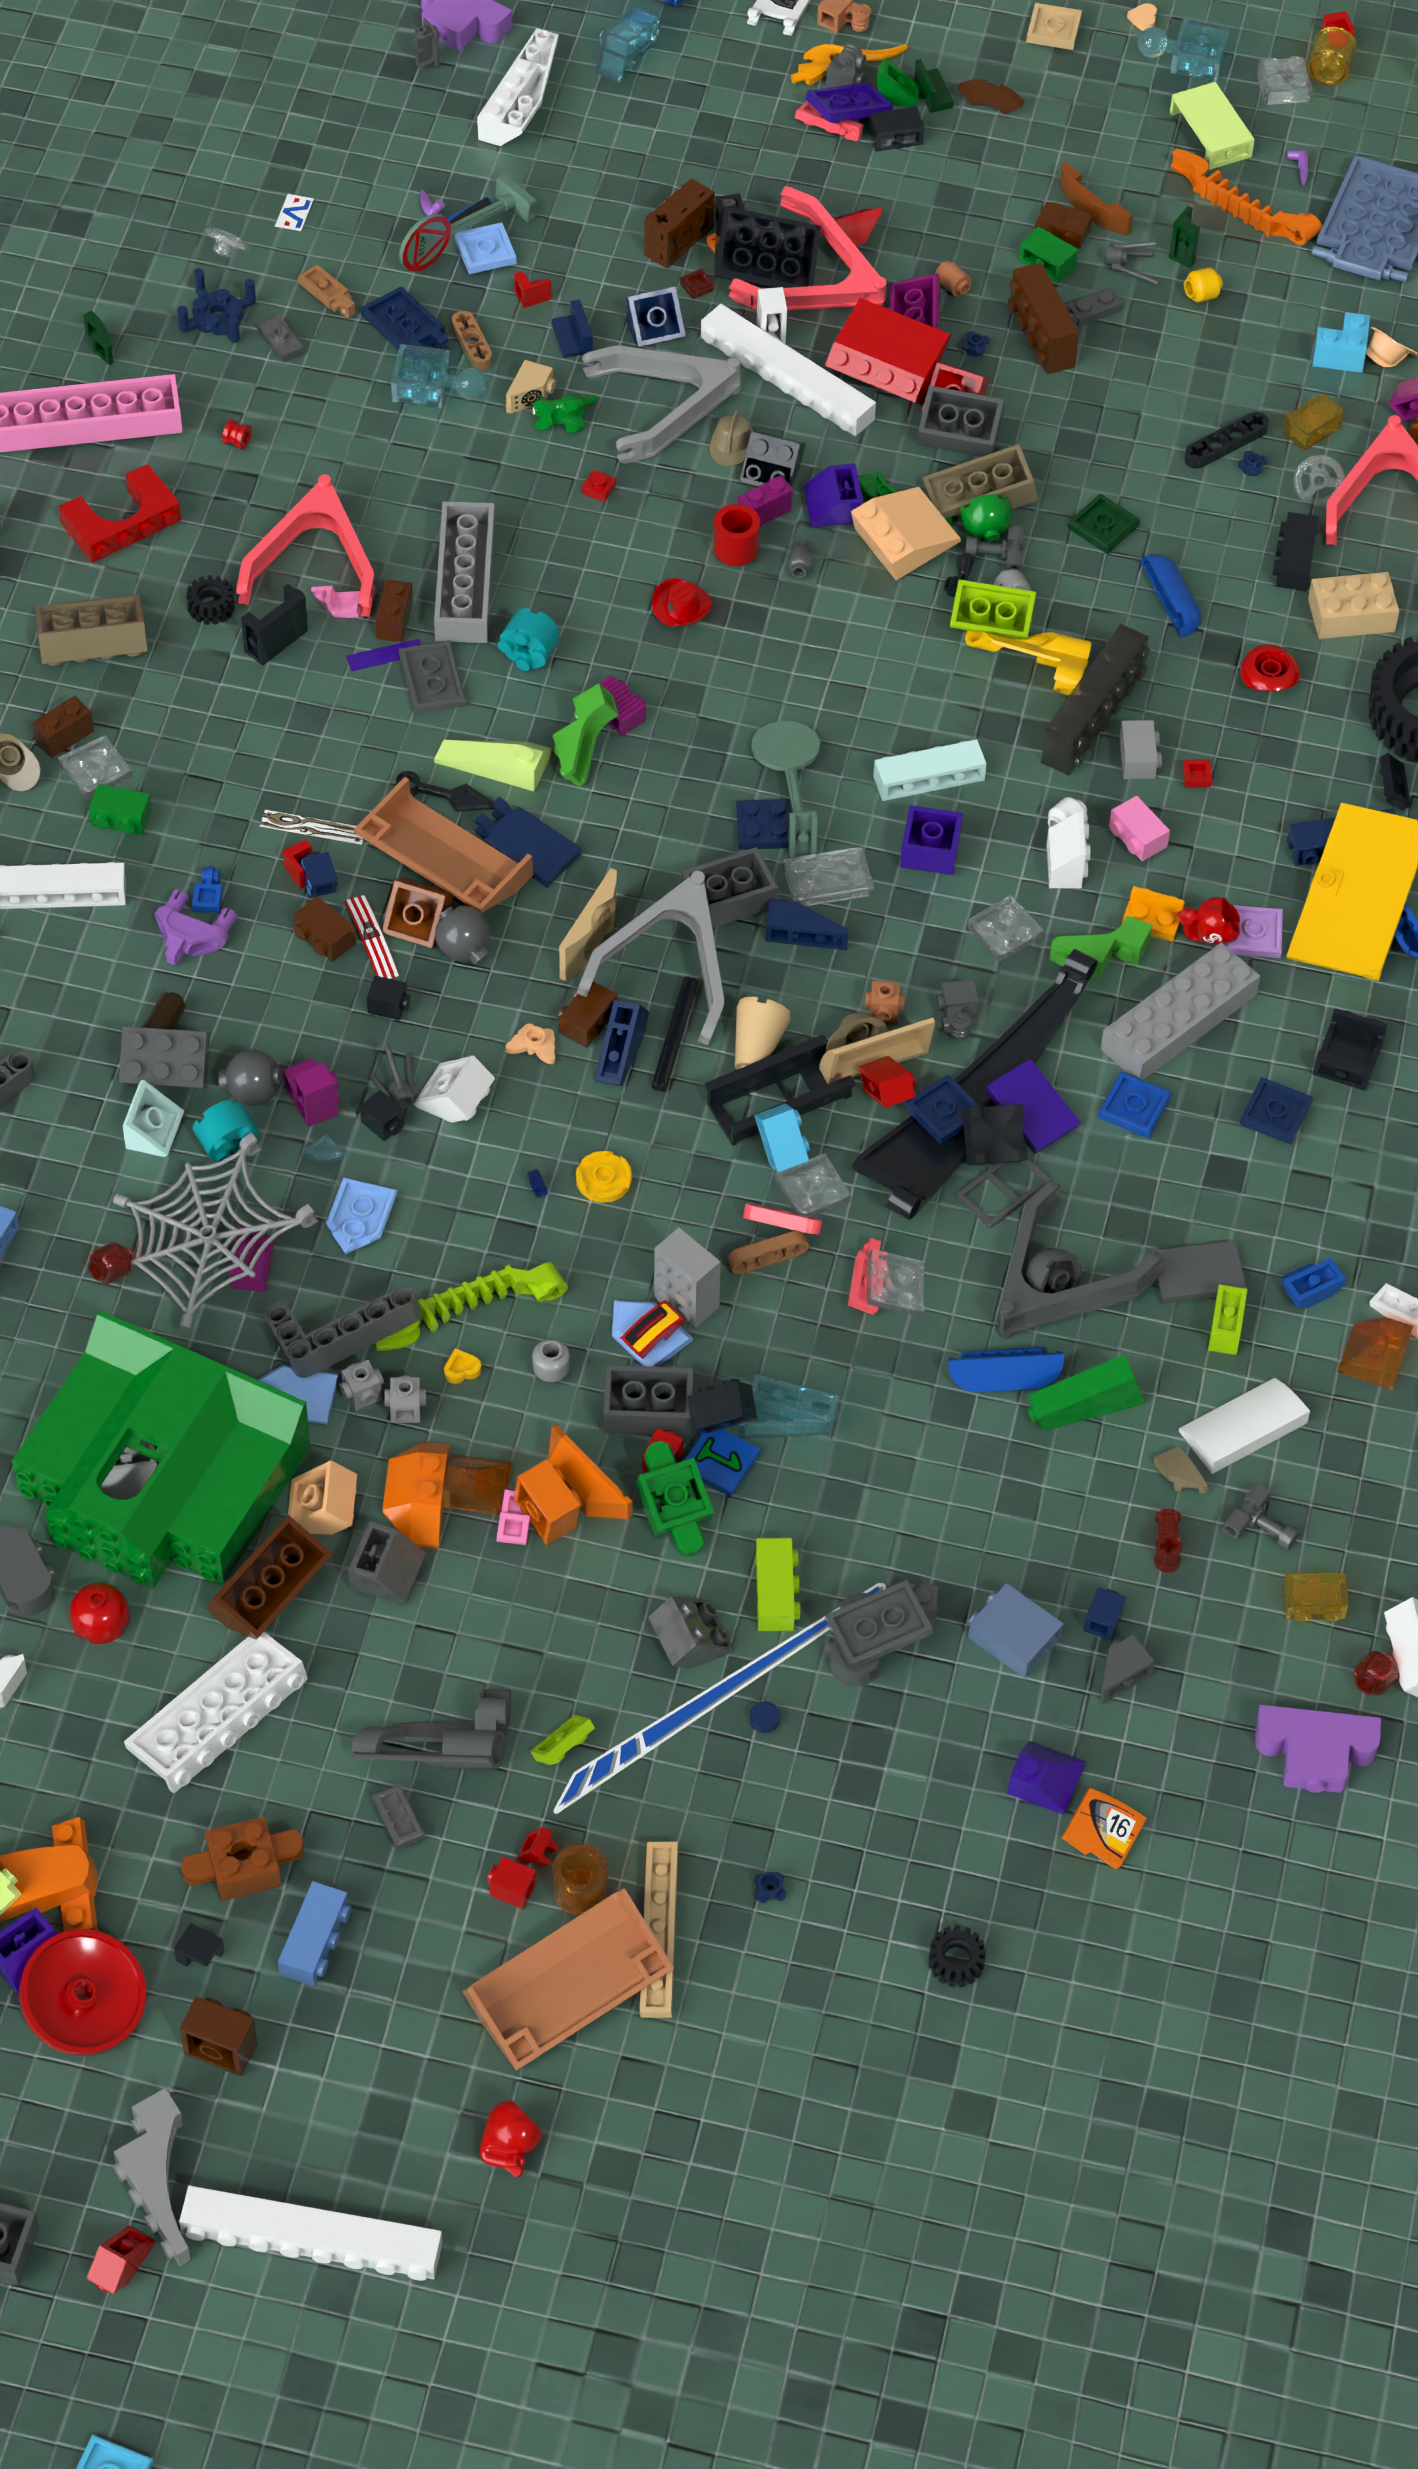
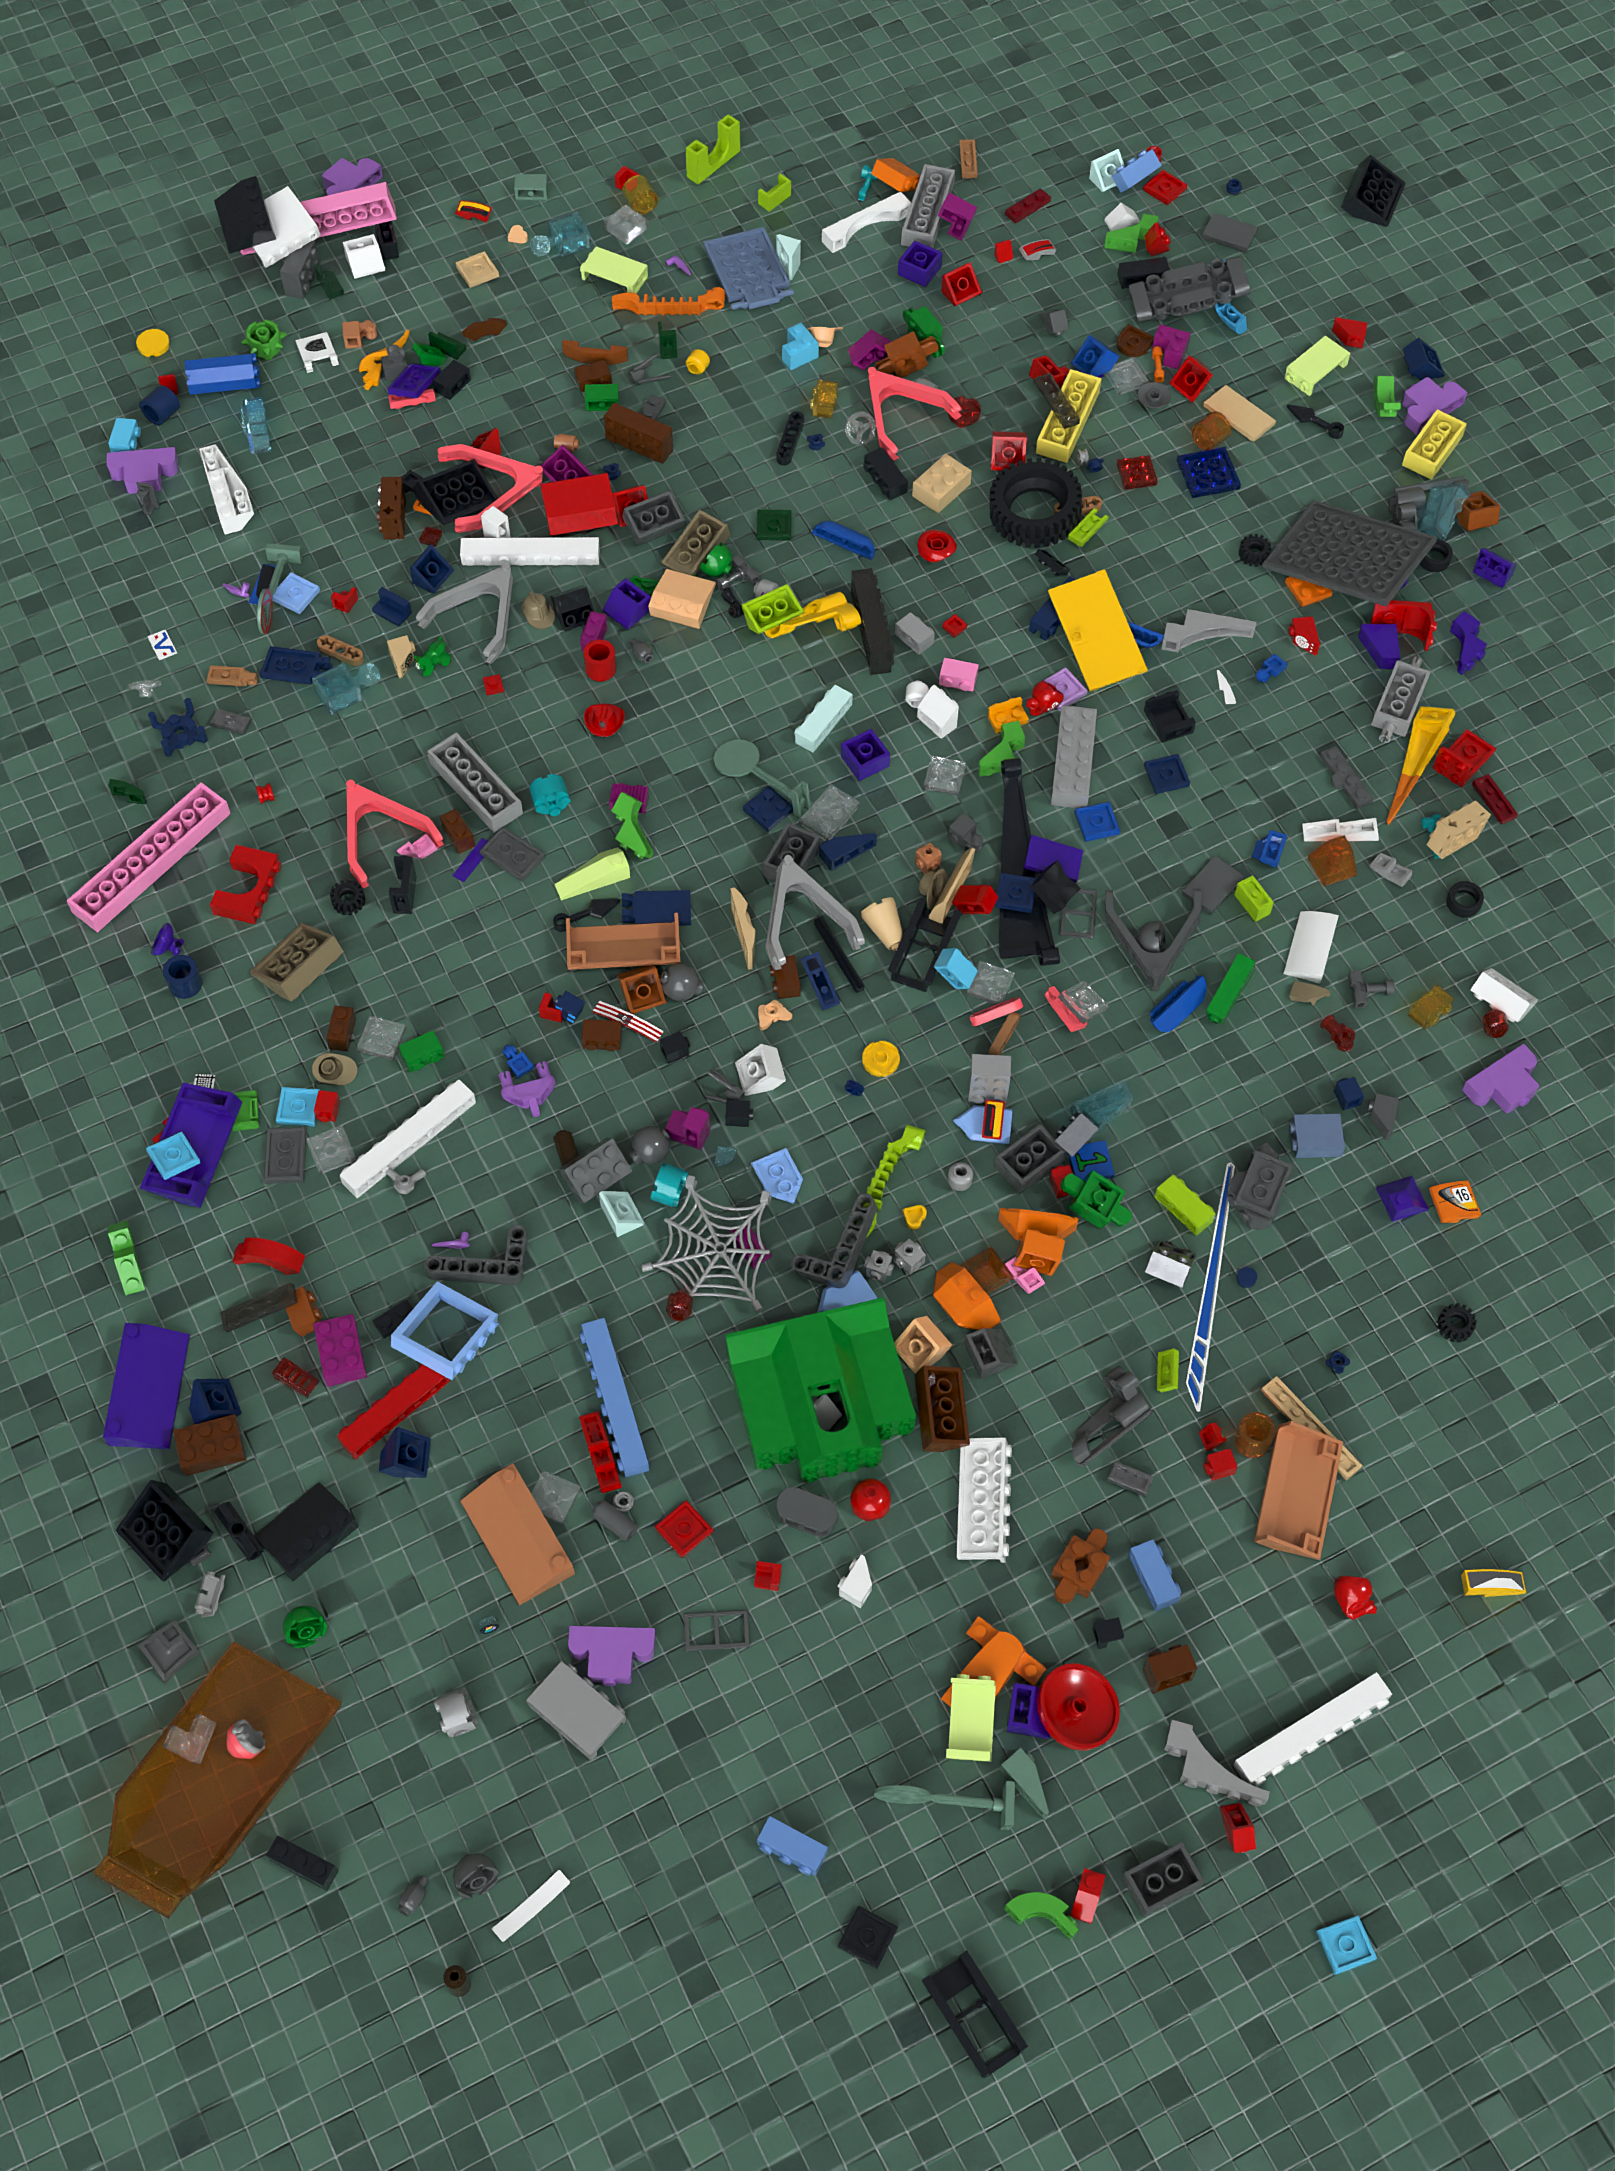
camera: 40 degrees left, 5 degrees up
sticker [260,810,364,845] -> none
none -> slope [1461,1569,1526,1597]

